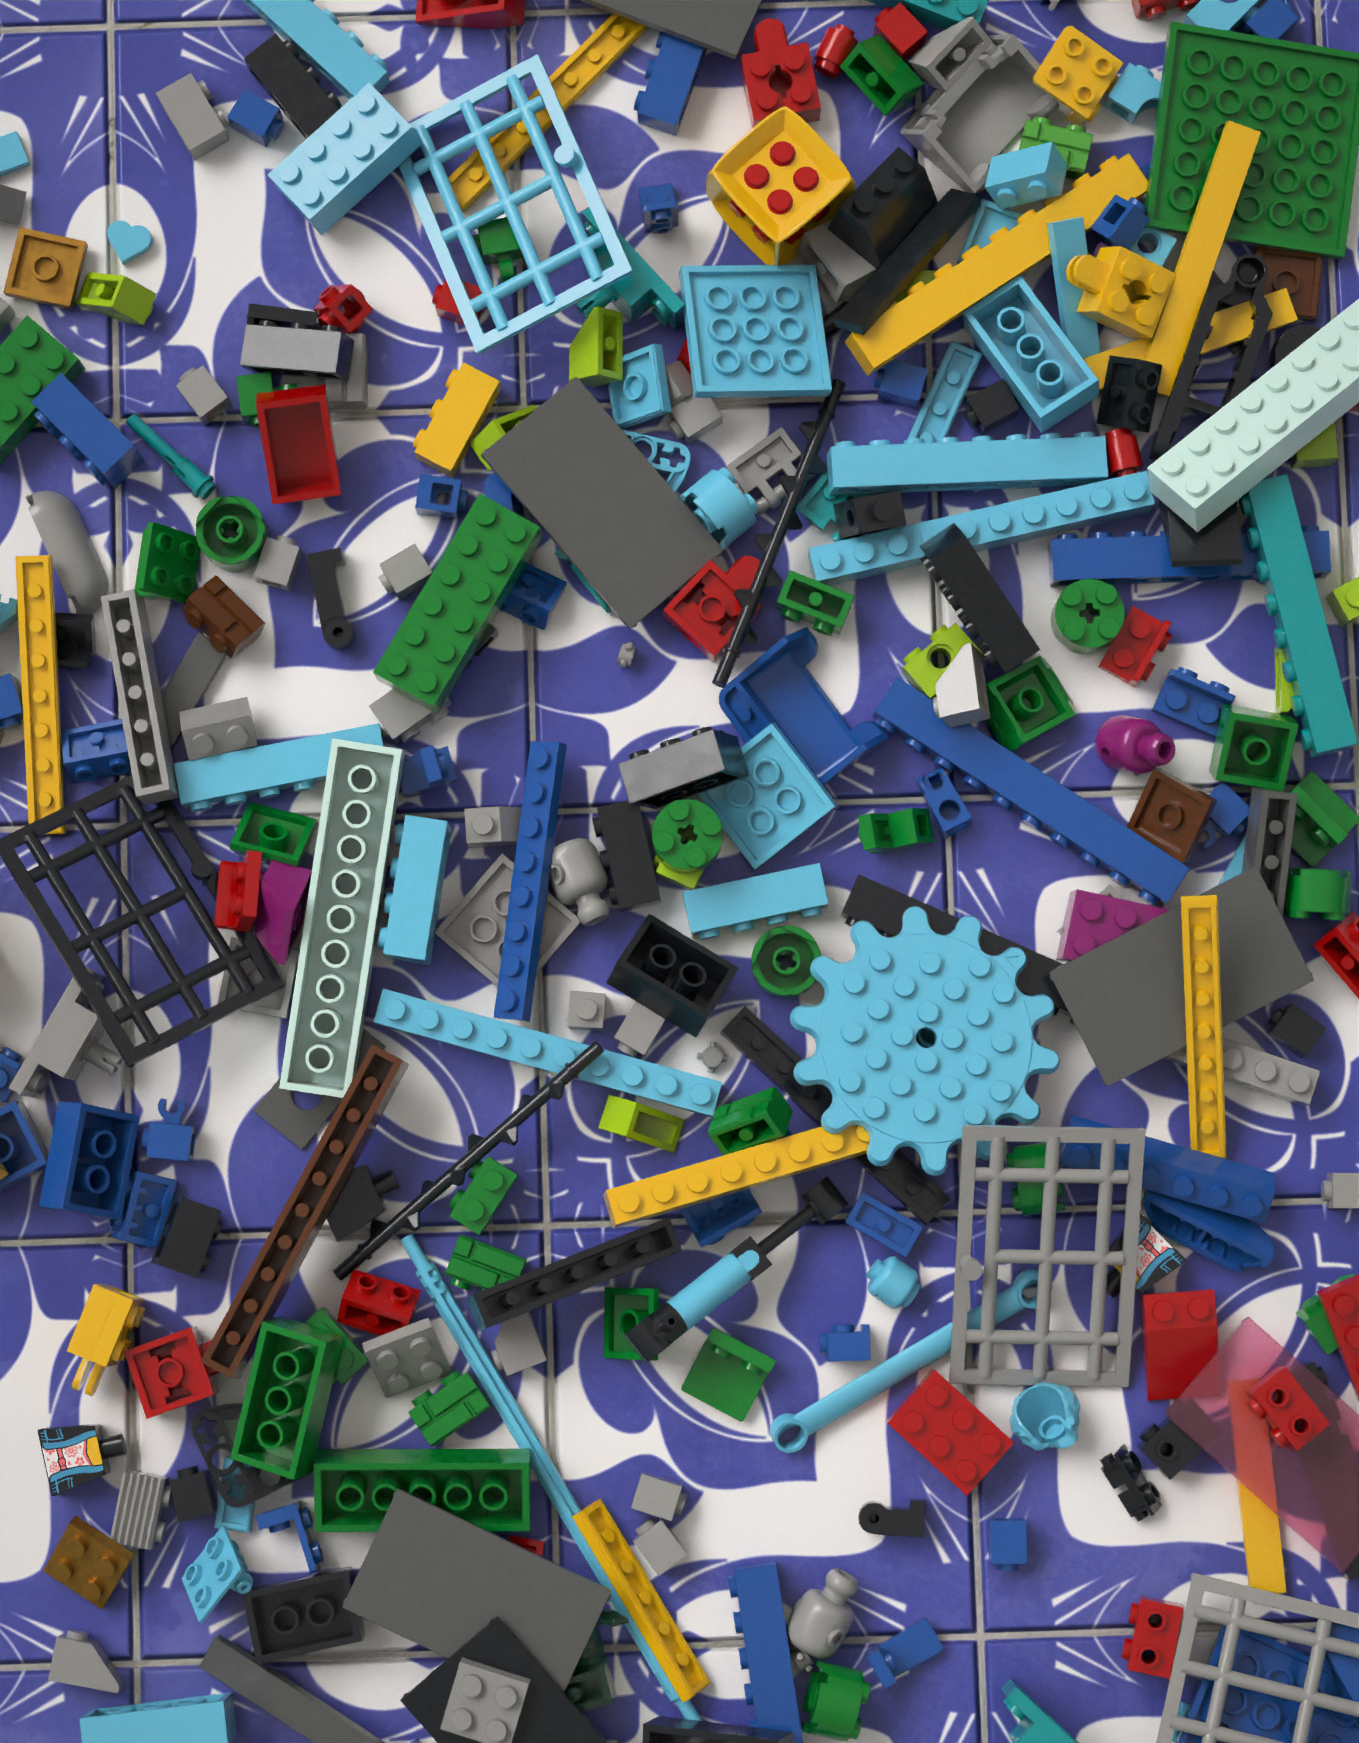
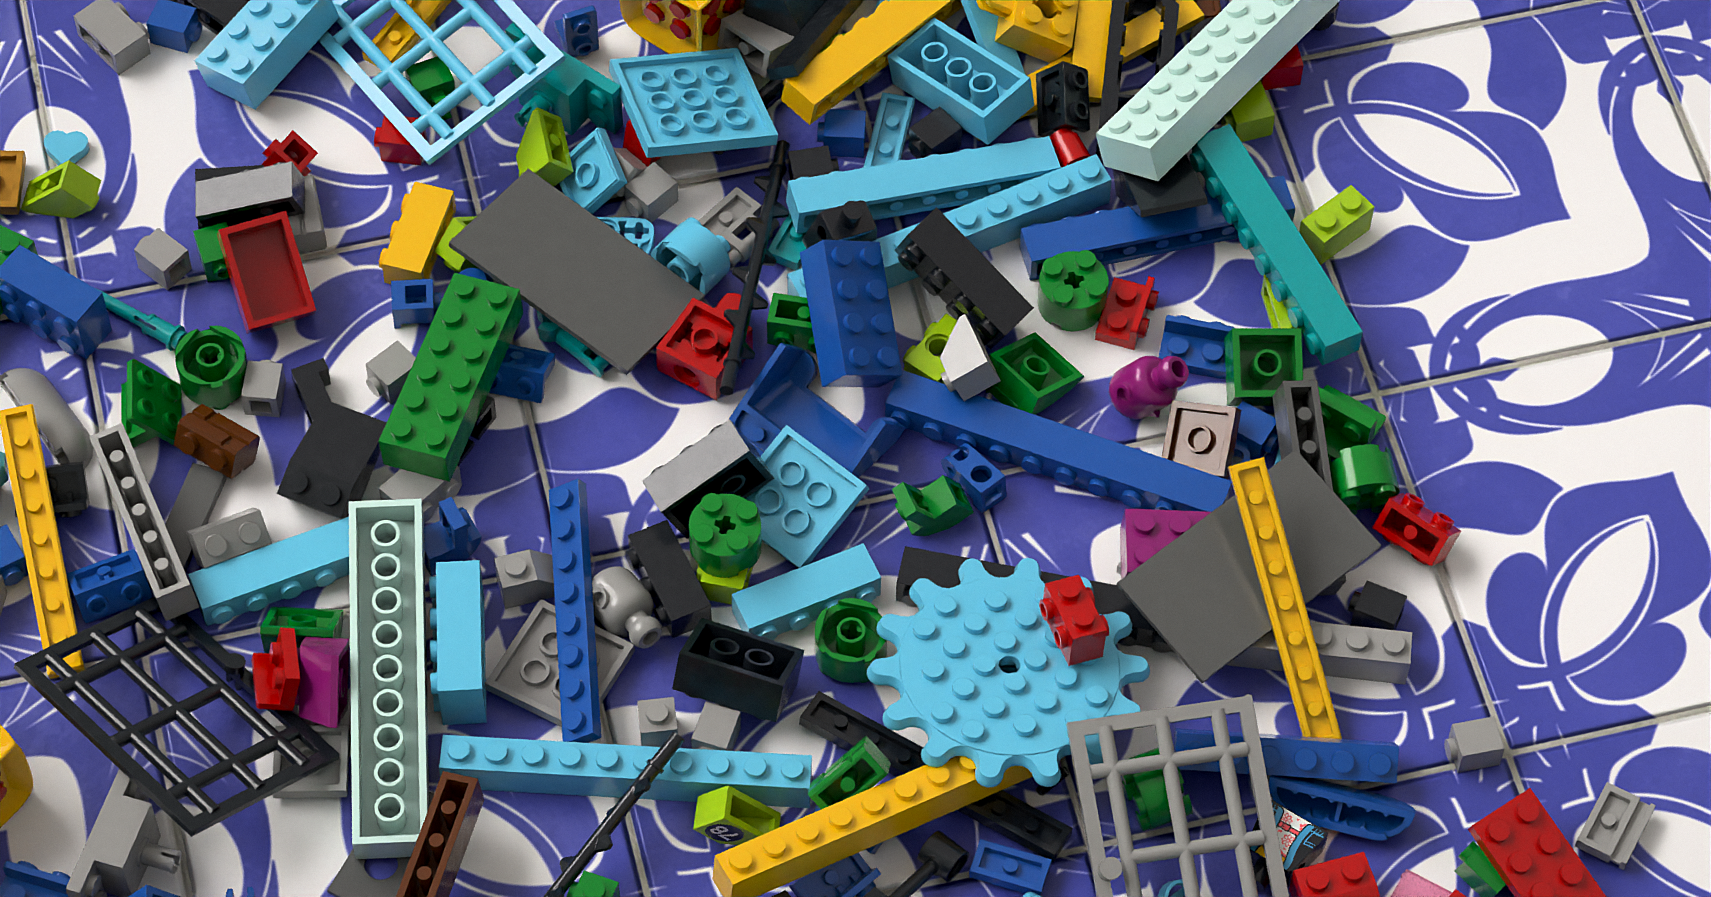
camera: 15 degrees left, 25 degrees down
light grey piece [617,642,636,668] -> none
light grey piece [697,1042,728,1073] -> none
none -> black slope [277,400,387,519]
none -> black brick [788,145,839,180]
none -> blue brick [800,240,903,387]
none -> red brick [1039,575,1109,666]

